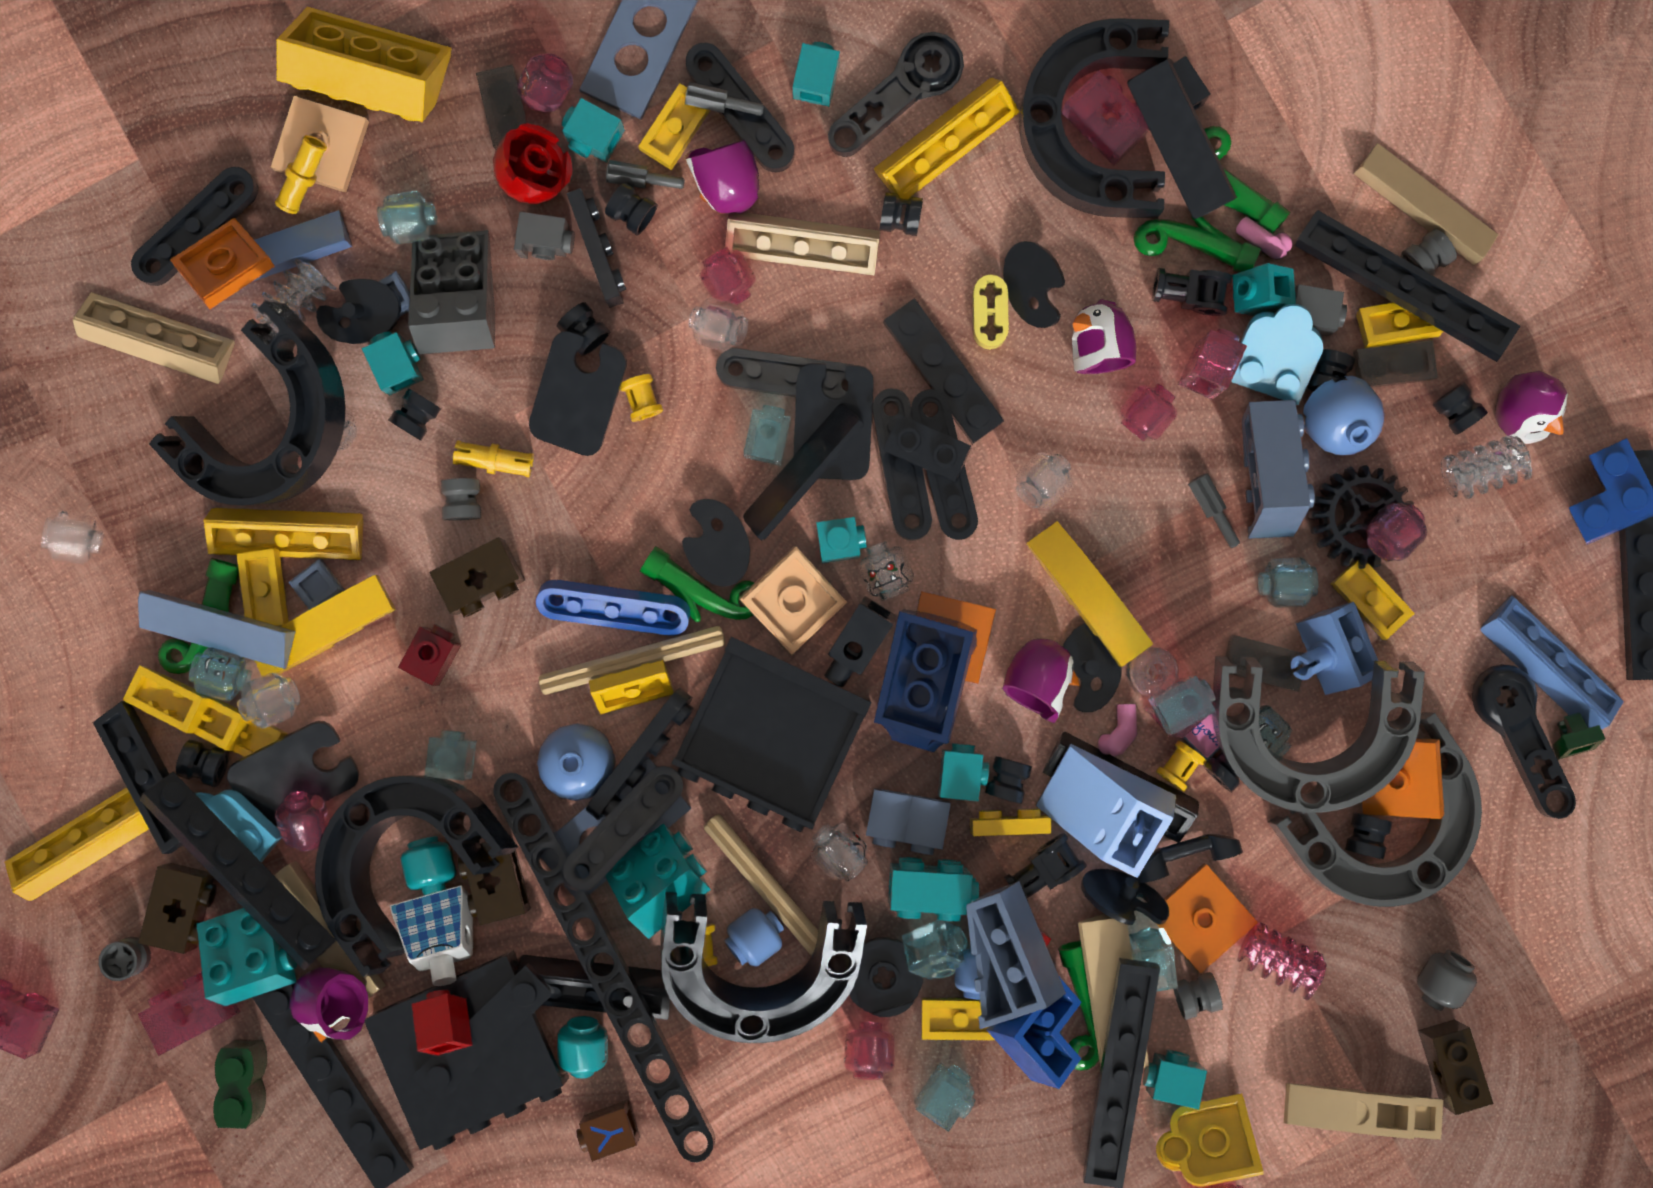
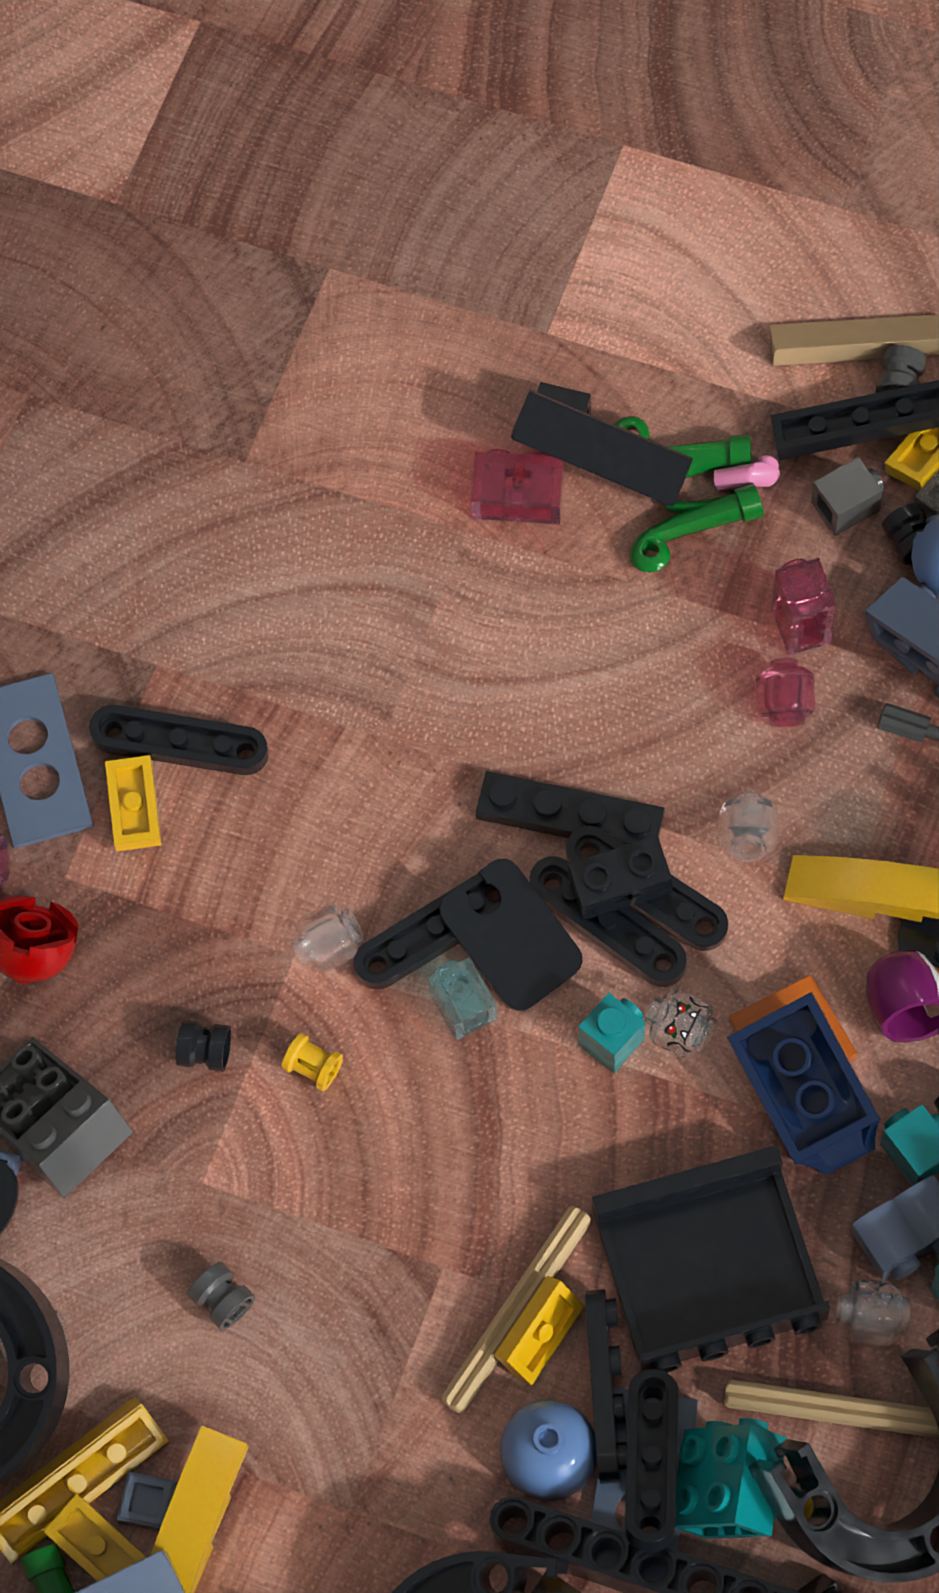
camera: 35 degrees left, 20 degrees down
teal brick [361,332,424,396] -> none
black wheel [388,388,441,441] -> none
dark red brick [398,624,461,686] -> none
clear light blue brick [424,730,477,781] -> none
dark brown brick [429,537,525,618] -> none
yellow pin [453,440,534,478] -> none
dark grey brick [514,212,575,260] -> none
black piece [529,330,627,456] -> none
blue plate [536,580,690,636] -> none
teal brick [562,98,625,163] -> none
black plate [566,188,627,308] -> none
black wheel [605,182,658,236] -> none
dark grey axle [606,160,685,189] -> none
green plant [639,546,755,622] -> none
black piece [682,499,750,587] -> none
dark grey axle [685,82,764,116] -> none
magenta piece [685,140,759,214] -> none
clear pink head [699,247,756,307] -> none
tan slope [724,212,880,275] -> none
medium blue head [724,908,784,966] -> none
light nougat plate [738,546,847,655] -> none
black slope [743,403,864,541] -> none
teal brick [792,42,840,107] -> none
black torso [824,596,897,687] -> none
black beam [828,32,964,157] -> none
yellow slope [874,78,1020,199] -> none
black wheel [879,192,923,236] -> none
light yellow beam [972,274,1009,350] -> none
black piece [1003,241,1065,328] -> none
black piece [1019,18,1169,219] -> none
piece [1072,299,1137,374] -> none
black connector [1152,268,1232,316] -> none
medium azure plate [1226,304,1323,405] -> none
teal brick [1232,263,1296,316] -> none

